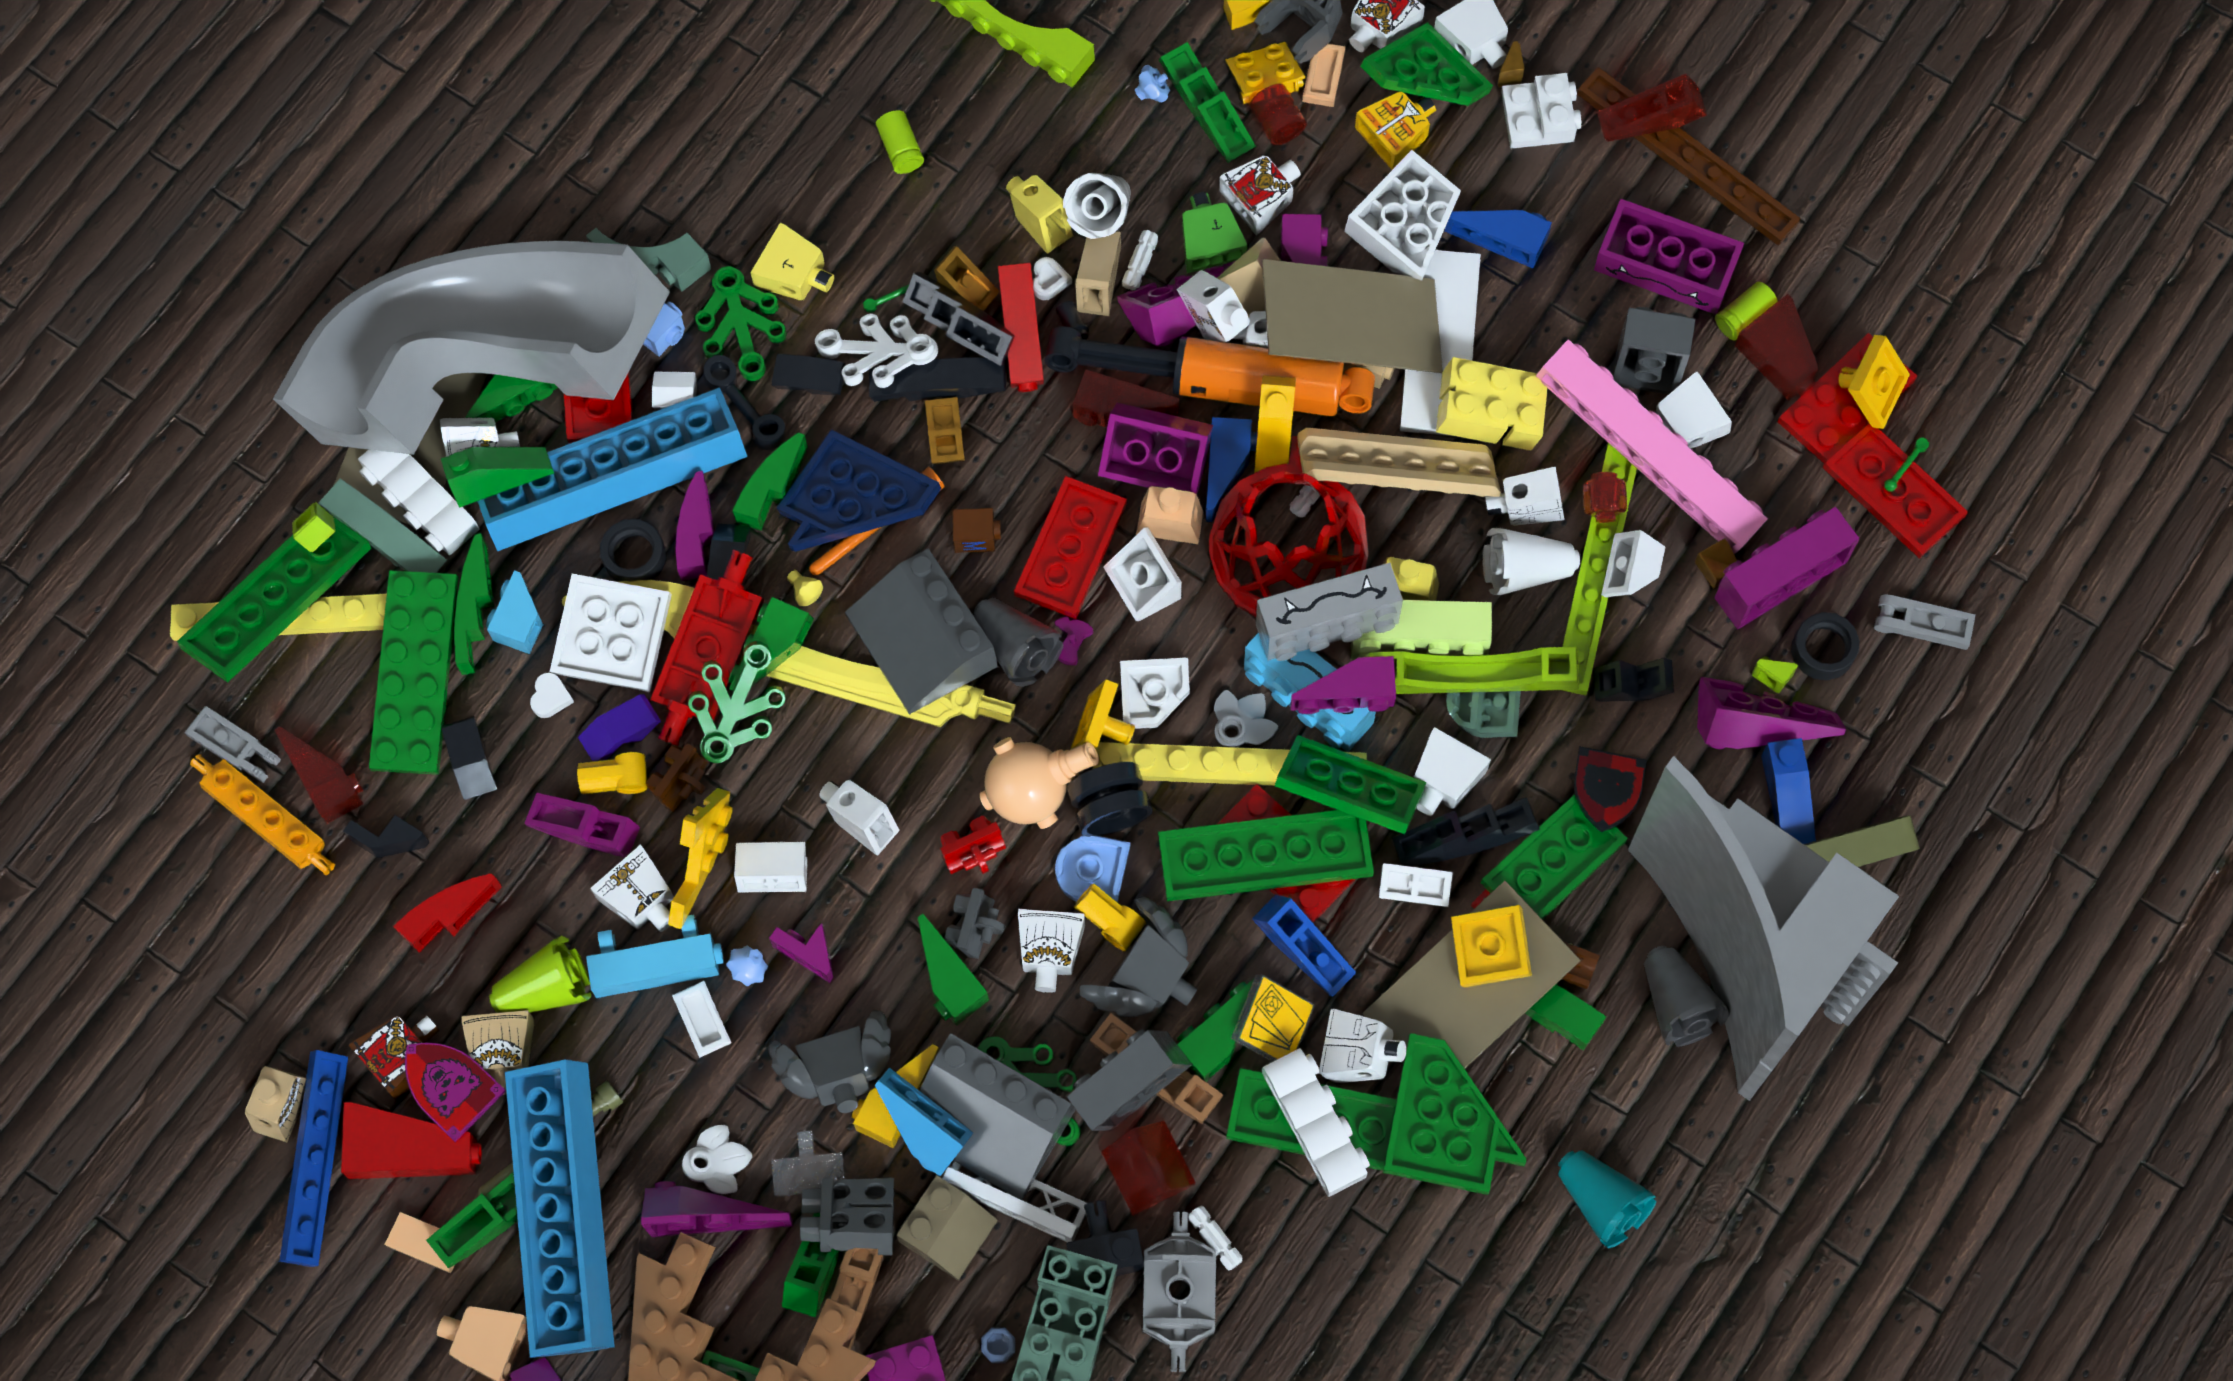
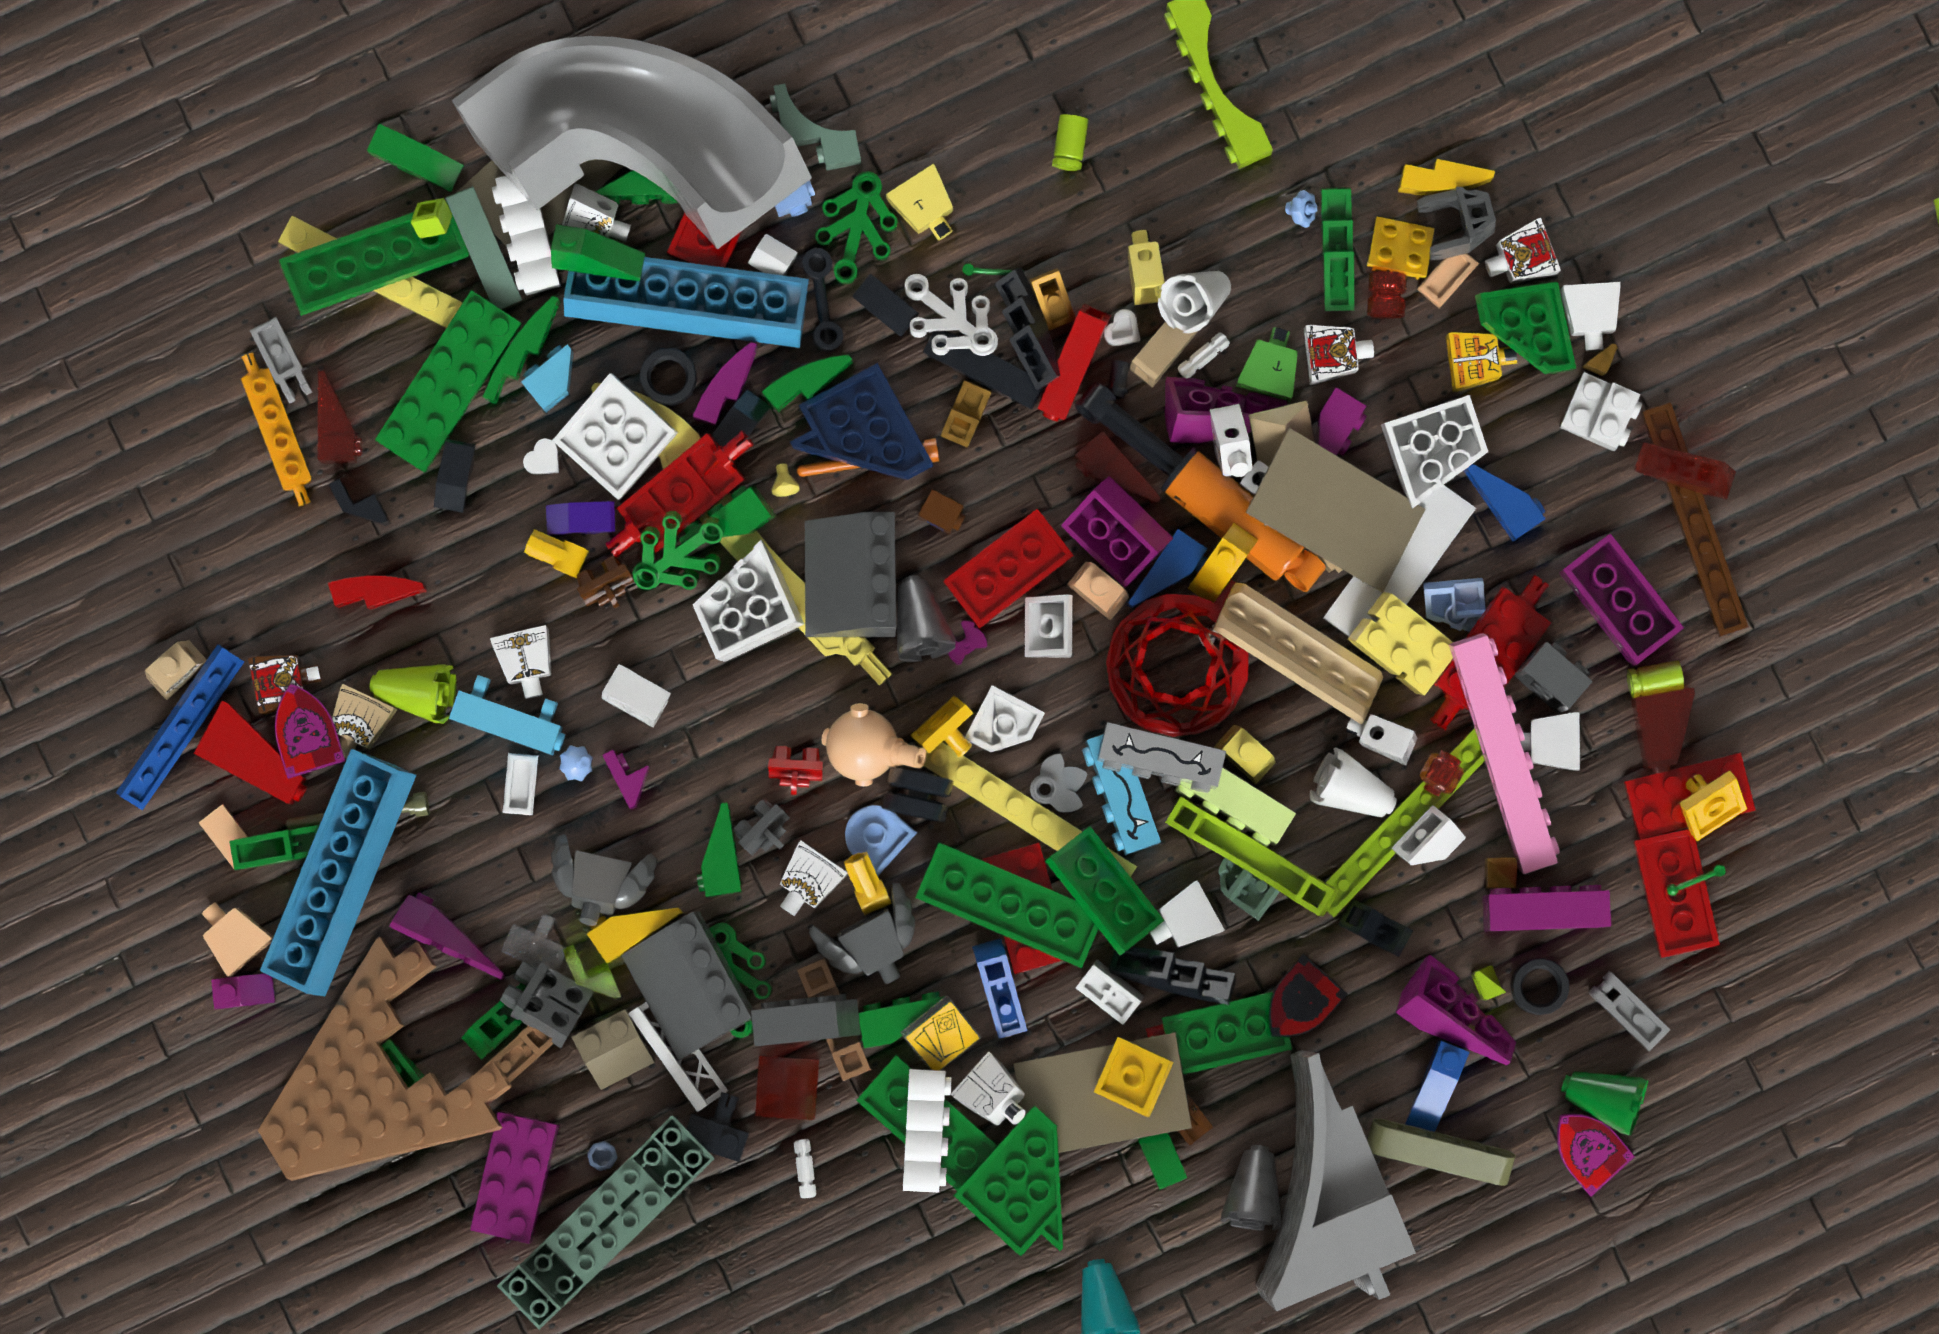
camera: 25 degrees right, 15 degrees up
magenta slope [524,793,640,858] -> none
yellow wing [668,788,733,929] -> none
white plate [682,1125,752,1195] -> none
white torso [820,780,900,856] -> none
dark azure slope [875,1068,973,1176] -> none
light grey plate [1143,1212,1216,1372] -> none
magenta slope [1290,656,1396,714] -> none
none -> green slope [367,124,464,193]
none -> clear neon green slope [562,945,621,999]
none -> white wedge [693,540,804,662]
none -> light blue slope [1423,578,1486,632]
none -> red plate [1430,575,1551,731]
none -> shield [1557,1114,1635,1197]
none -> green cone [1561,1071,1648,1136]

